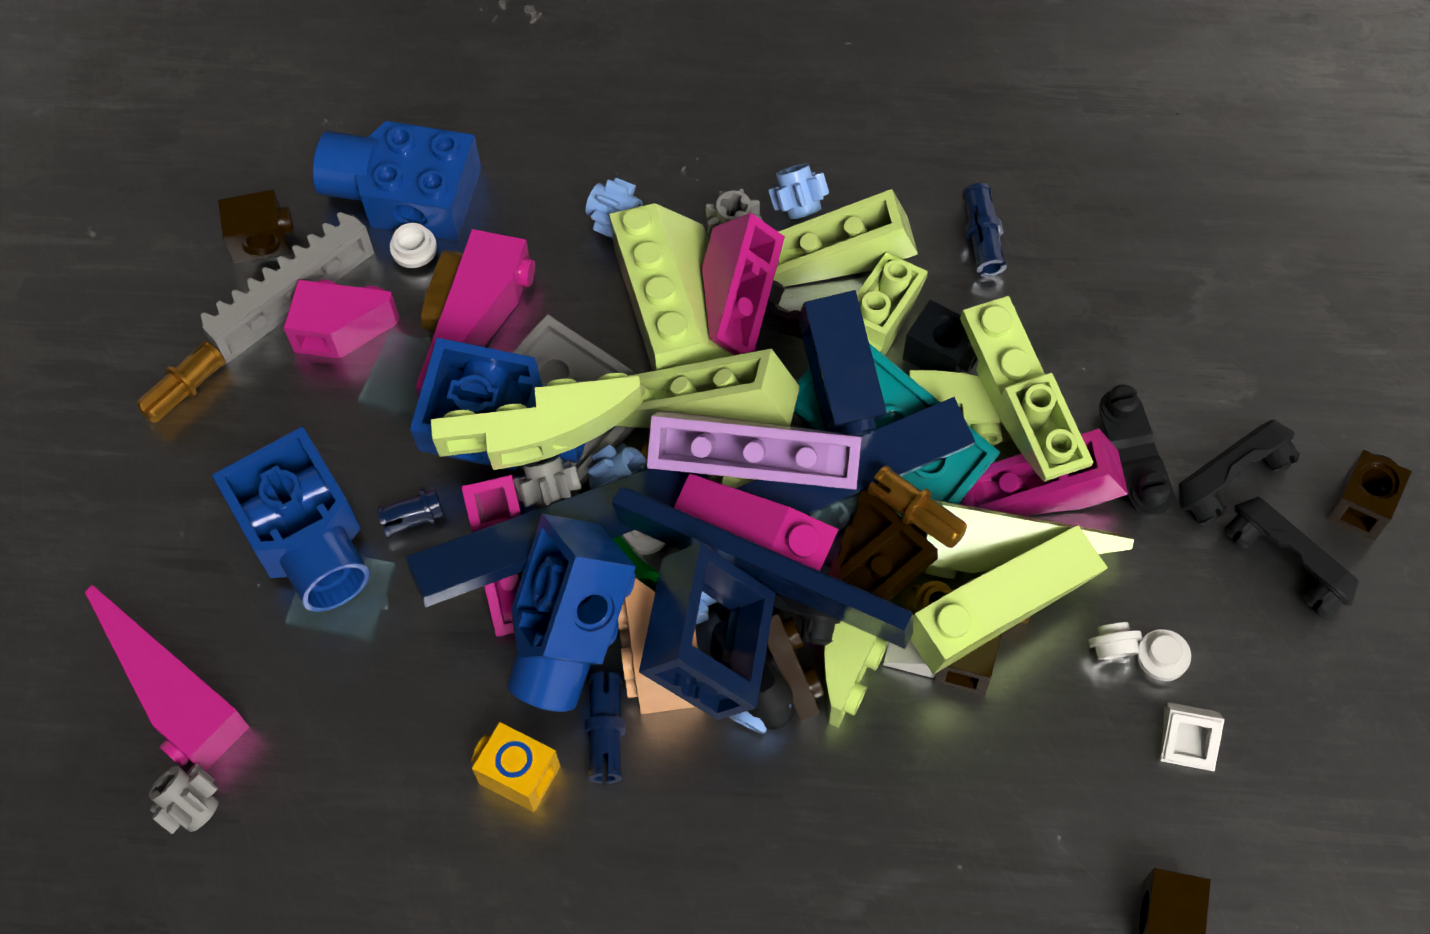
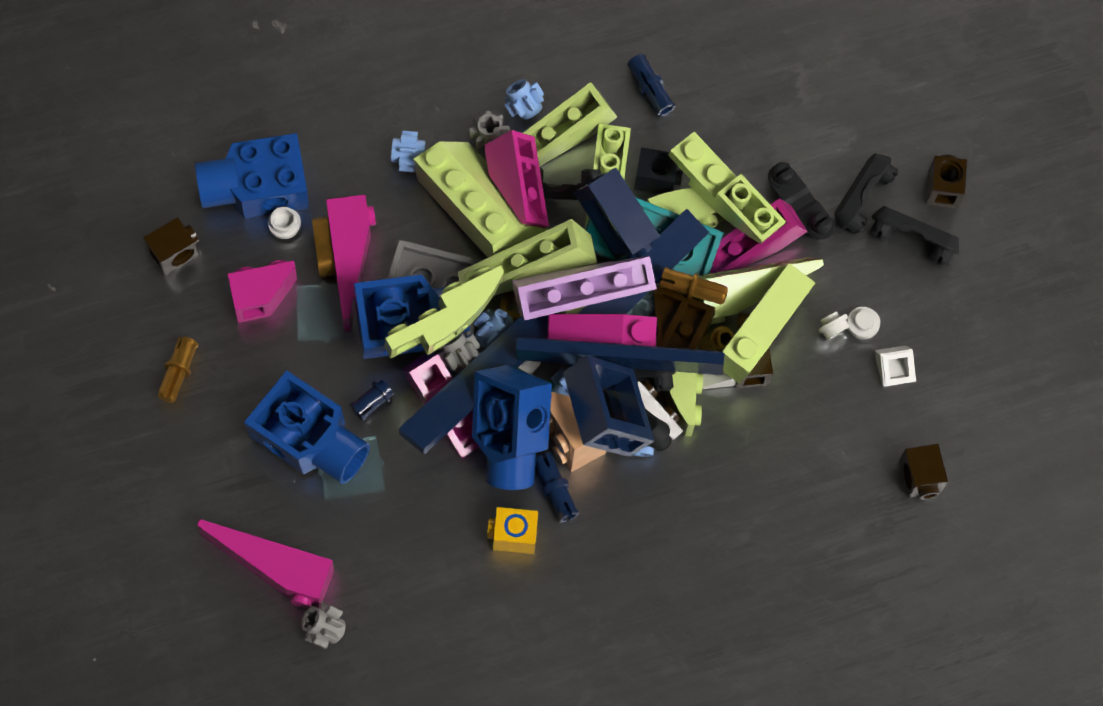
camera: 30 degrees left, 5 degrees up
light grey gear [200,212,374,364] -> none

